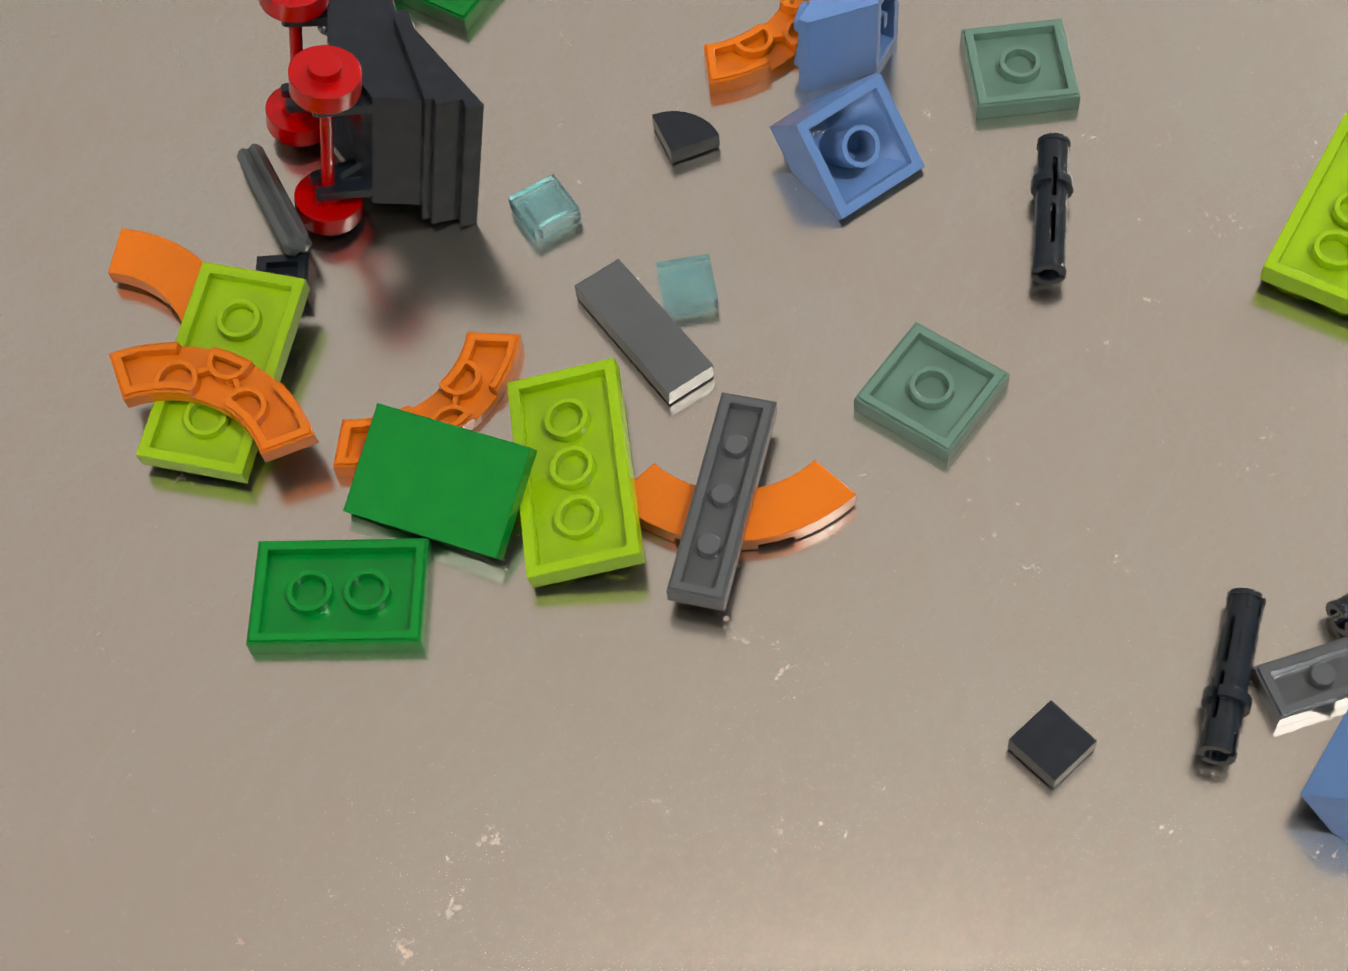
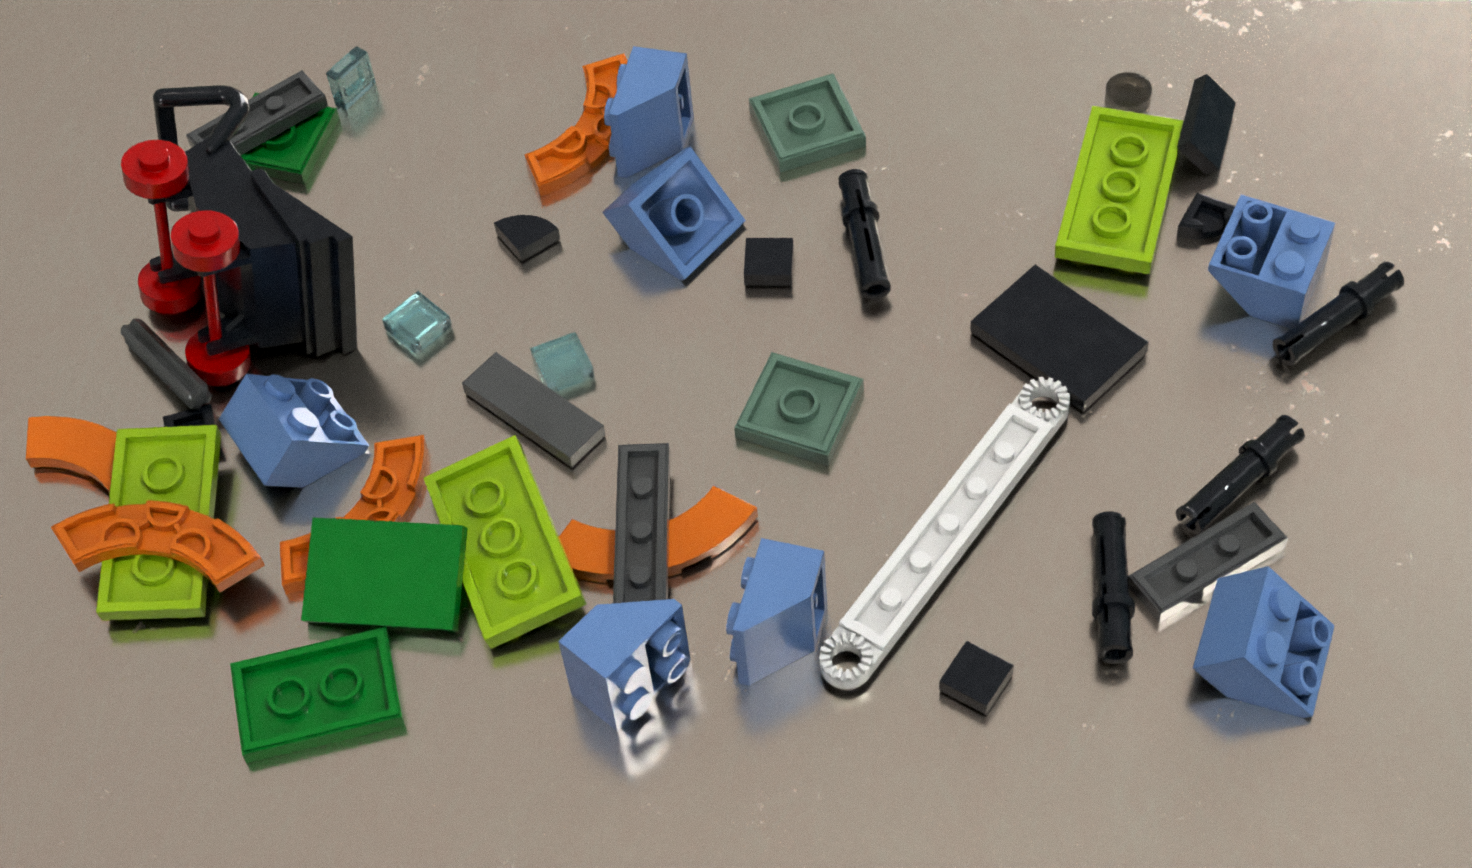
camera: 15 degrees left, 5 degrees down
none -> medium blue slope [219,374,370,488]
none -> medium blue slope [558,599,691,732]
none -> medium blue slope [726,538,828,686]
none -> black tile [744,238,794,286]
none -> white plate [819,377,1070,689]
none -> black tile [970,264,1149,412]

